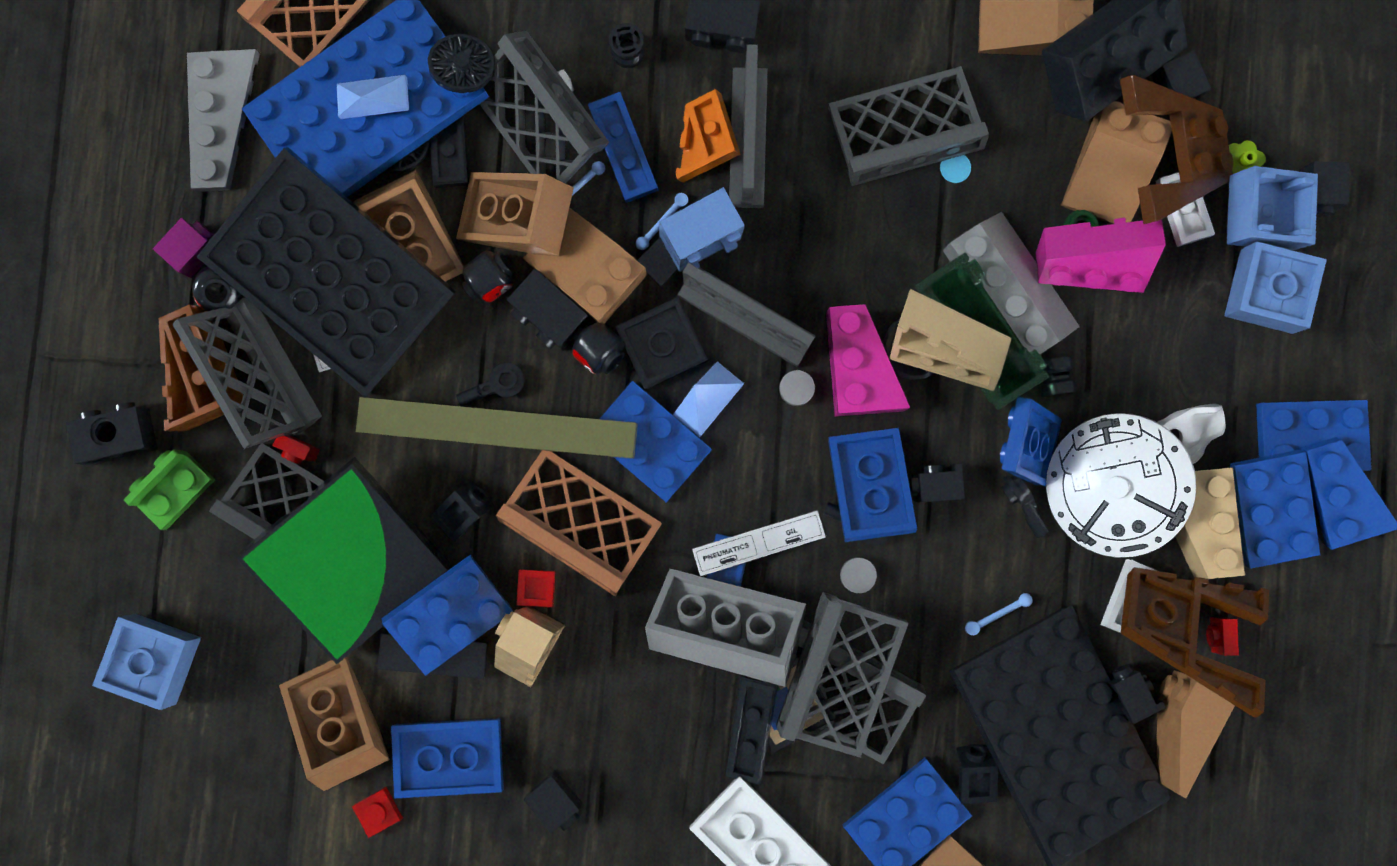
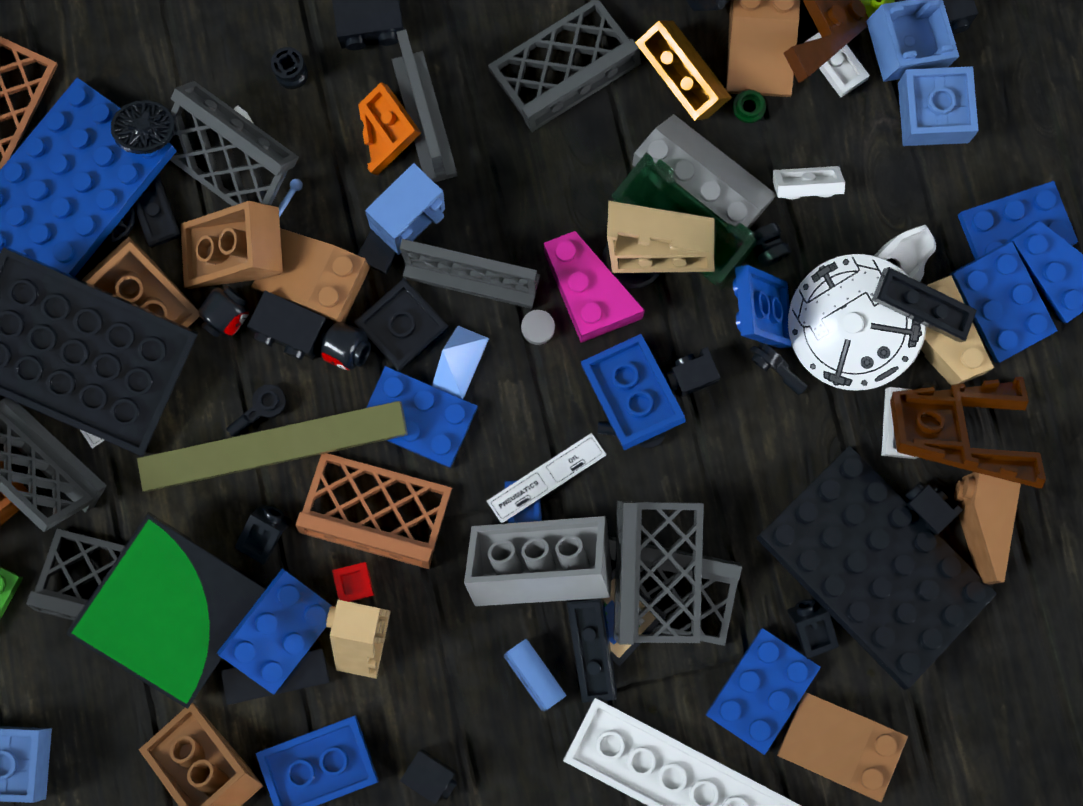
camera: 20 degrees left, 5 degrees down
red plate [272,434,320,465] -> none
light blue slope [337,75,409,119] -> none
blue plate [588,92,658,203] -> none
light blue hinge [636,193,688,250] -> none
light grey tile [840,557,877,593] -> none
medium azure sticker [940,155,971,183] -> none
light blue hinge [965,593,1033,636] -> none
dark pink wedge [1036,218,1166,293] -> none
red plate [1206,617,1239,656] -> none
none -> medium blue brick [504,638,567,711]
none -> pearl gold brick [635,20,732,121]
none -> white plate [773,166,845,199]
none -> black tile [872,267,977,342]

